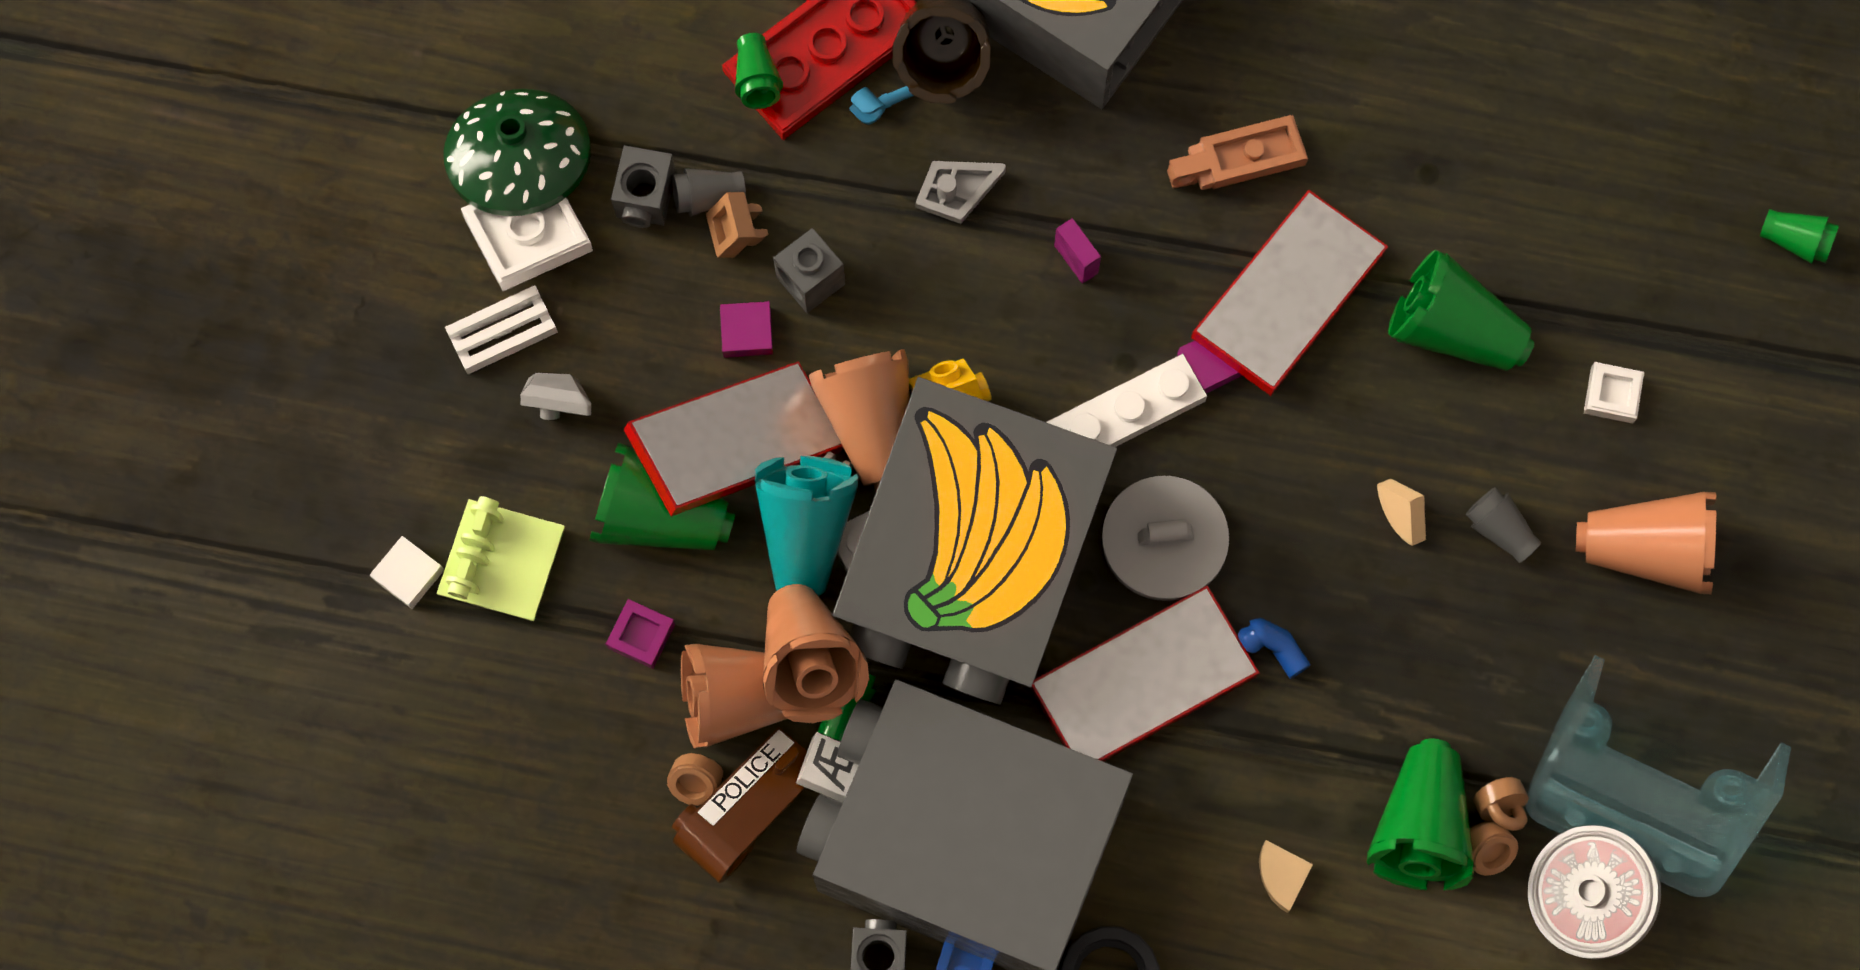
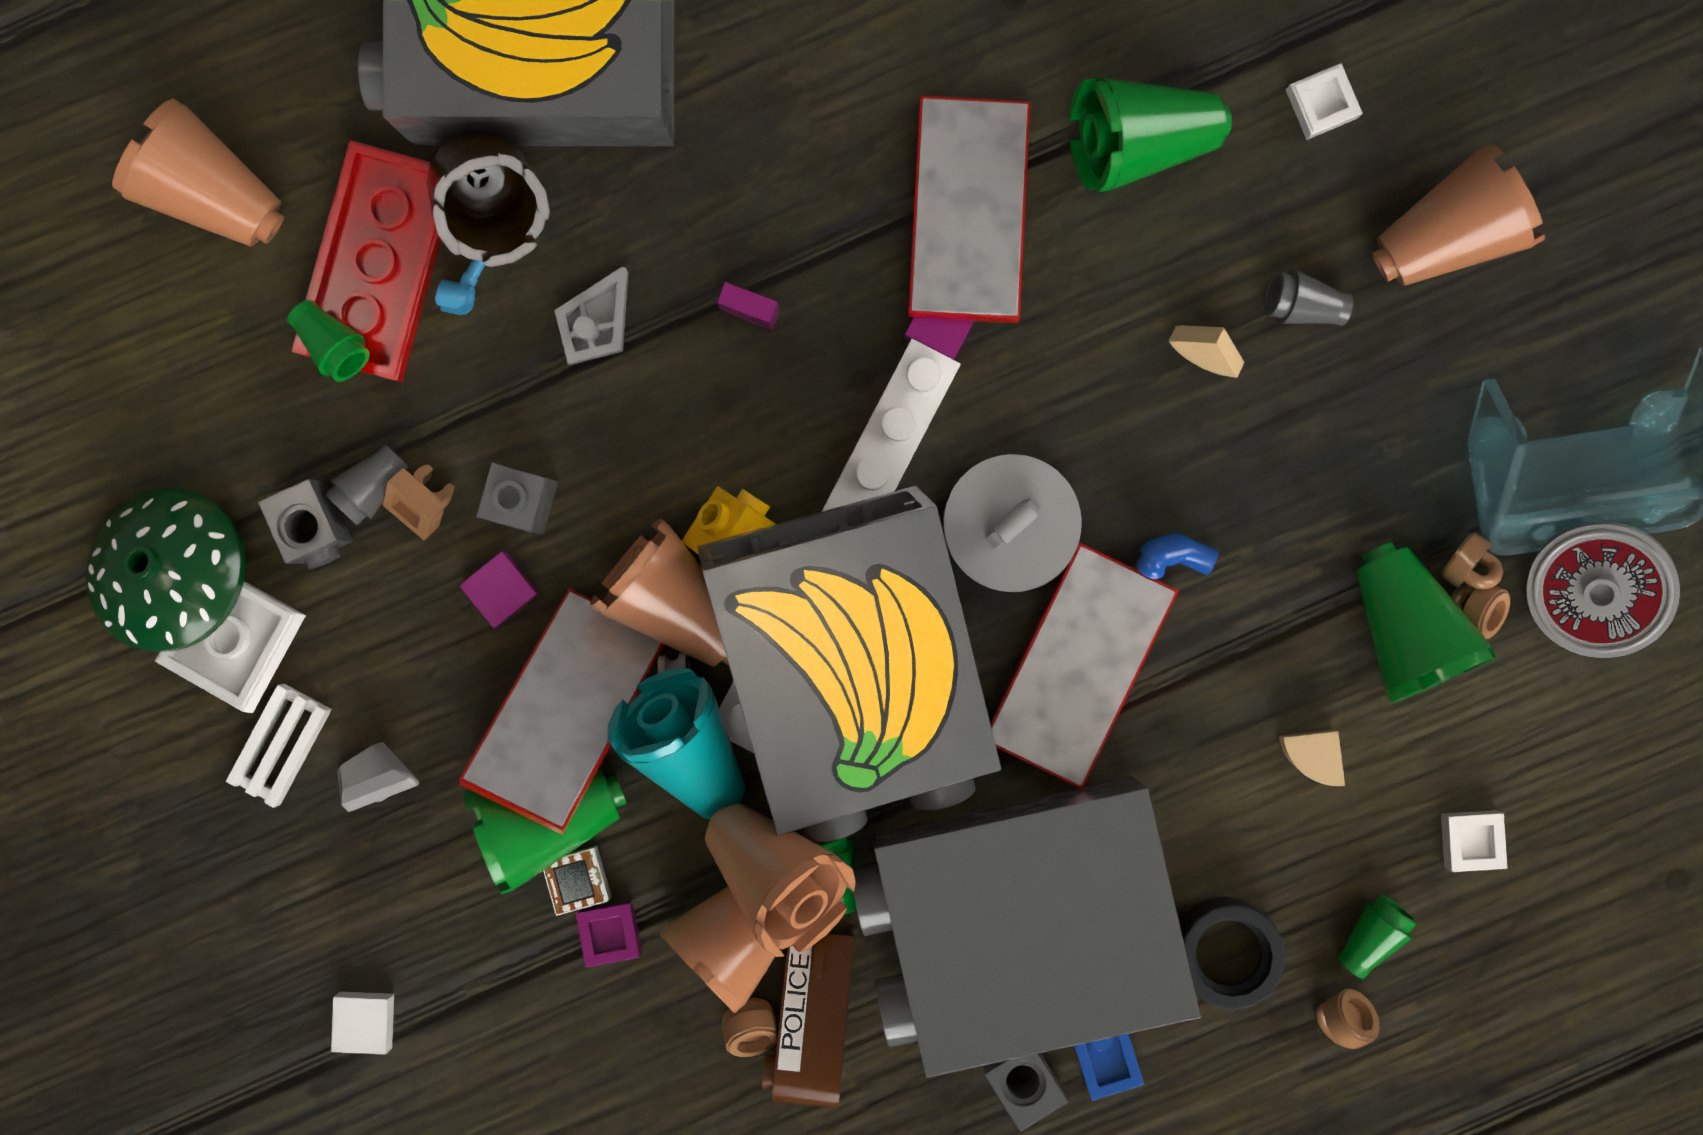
camera: 40 degrees left, 15 degrees up
yellowish green hinge [436,497,565,622] -> none
white tile [796,732,859,803] -> none
nougat hinge [1167,115,1308,190] -> none
none -> tile [543,845,612,916]

